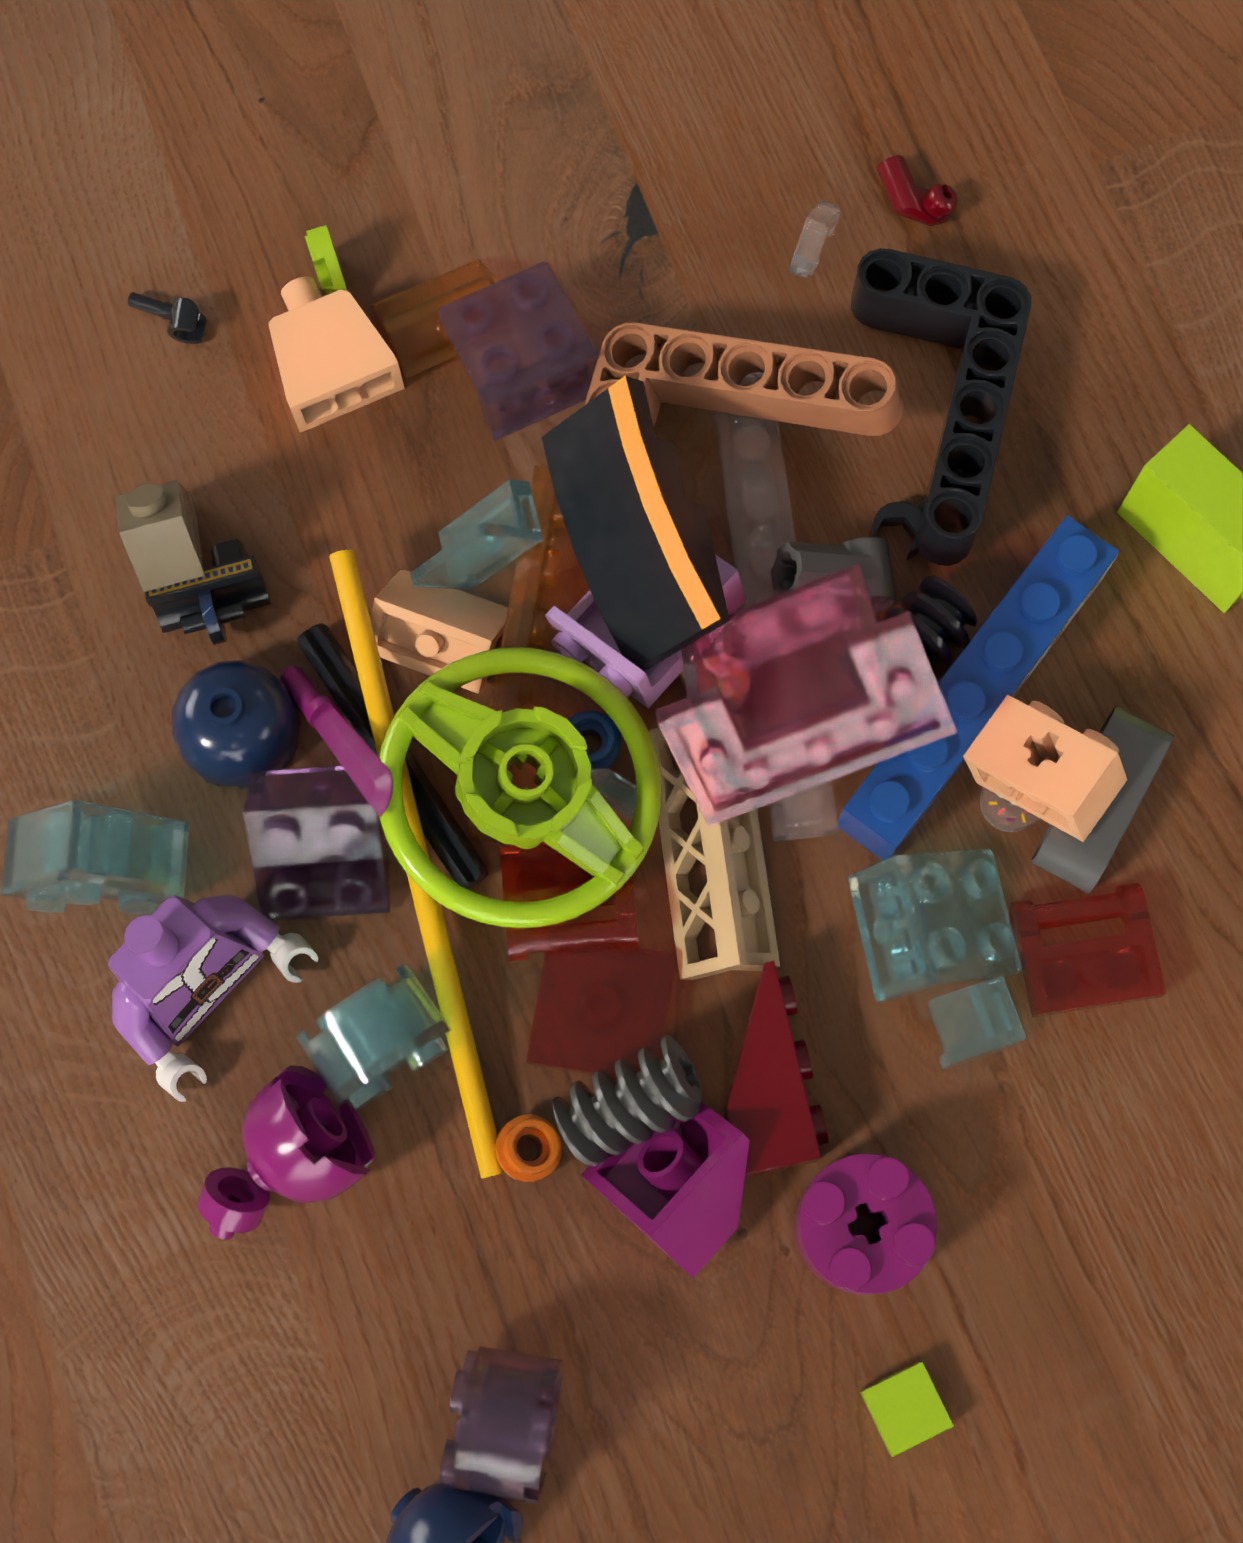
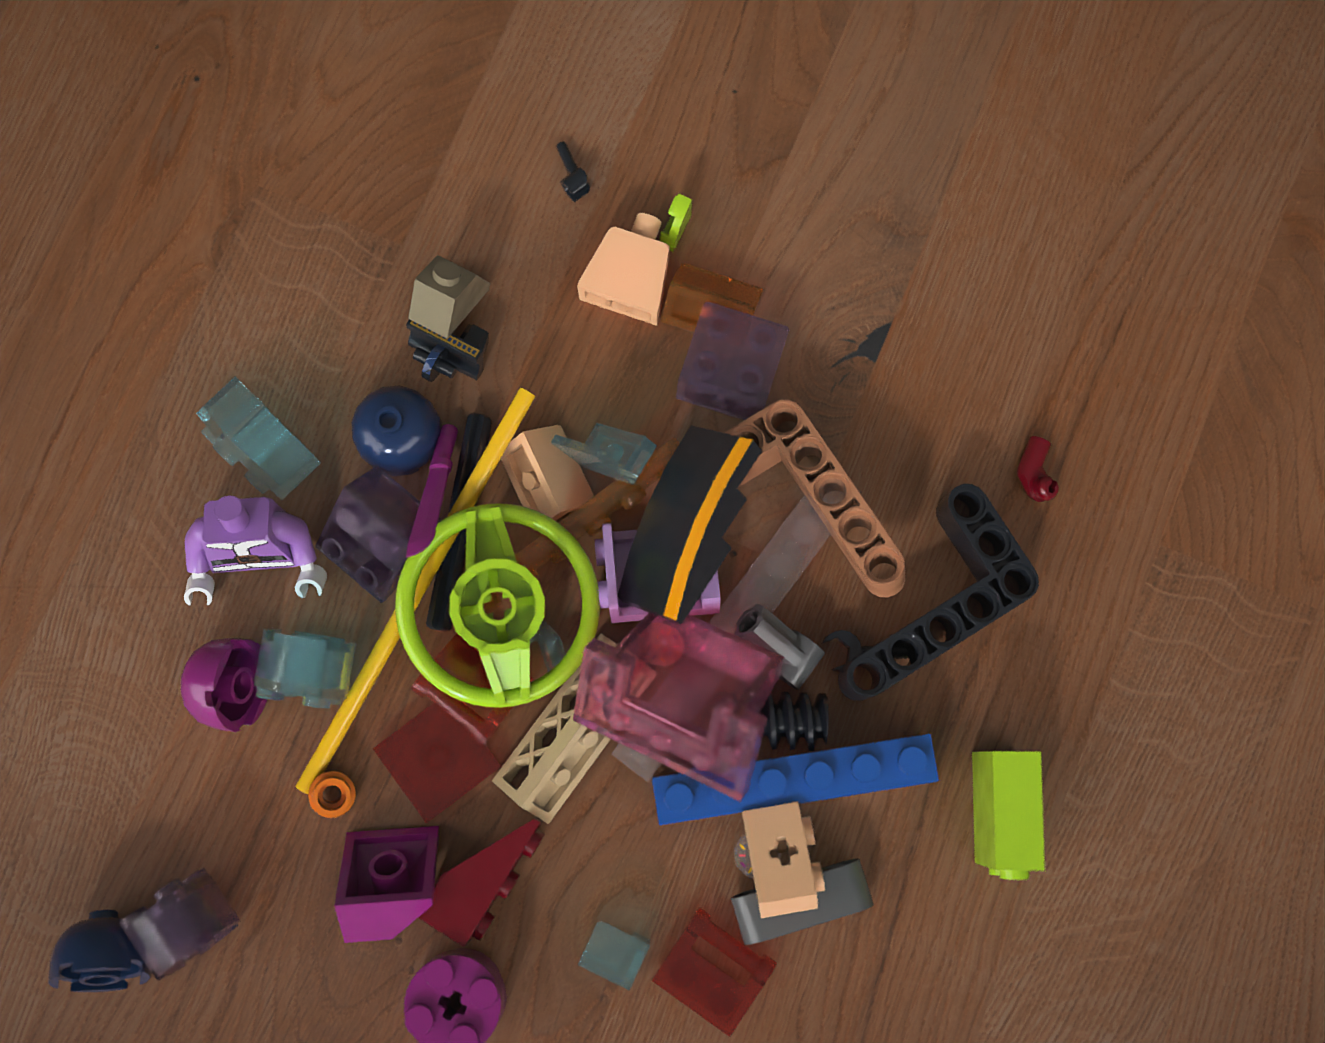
camera: 40 degrees right, 5 degrees up
magenta tile [197,1167,270,1240] -> none
dark grey piece [553,1035,703,1167] -> none
blue plate [568,711,621,774] -> none
clear tile [788,200,841,279] -> none
clear light blue bracket [847,849,1022,1002] -> none

